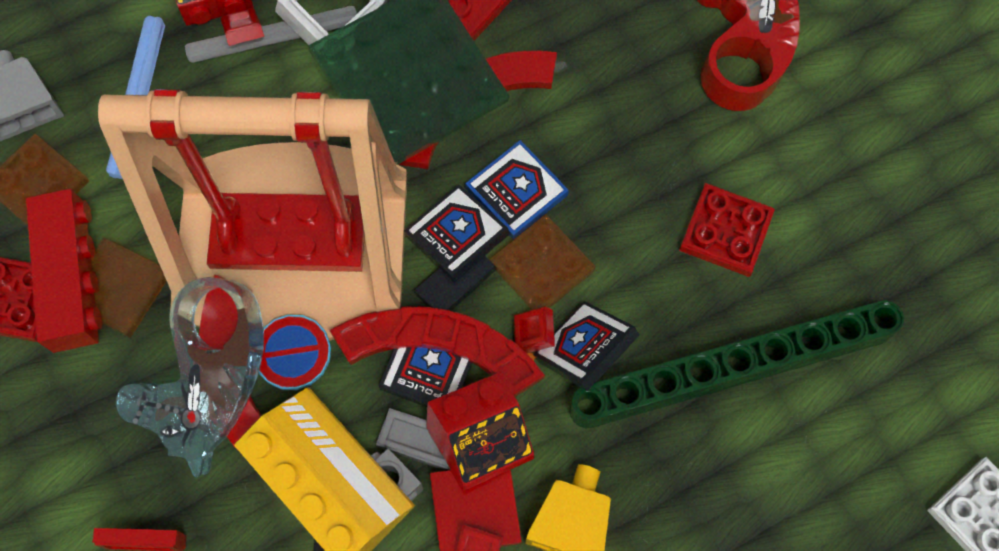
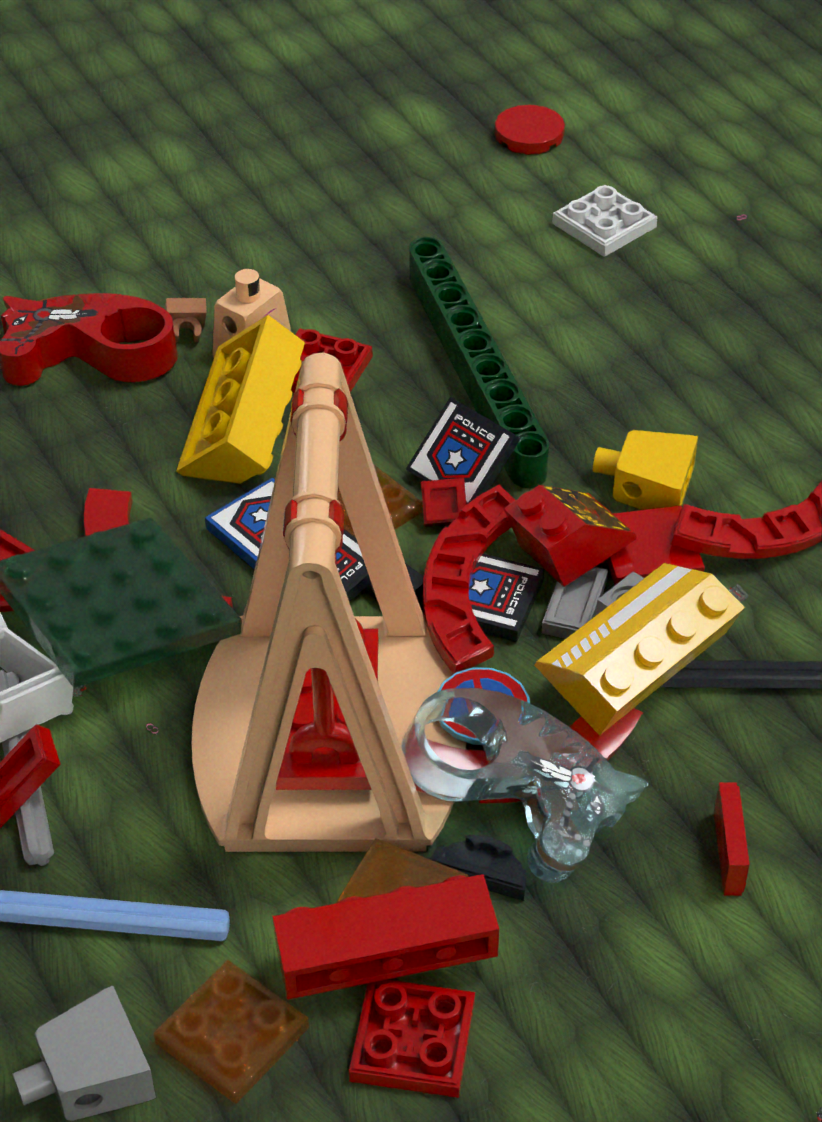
camera: 90 degrees left, 25 degrees down
none -> nougat tile [165,298,207,342]
none -> yellow slope [176,315,305,484]
none -> light nougat torso [213,269,291,358]
none -> black tile [427,835,527,901]

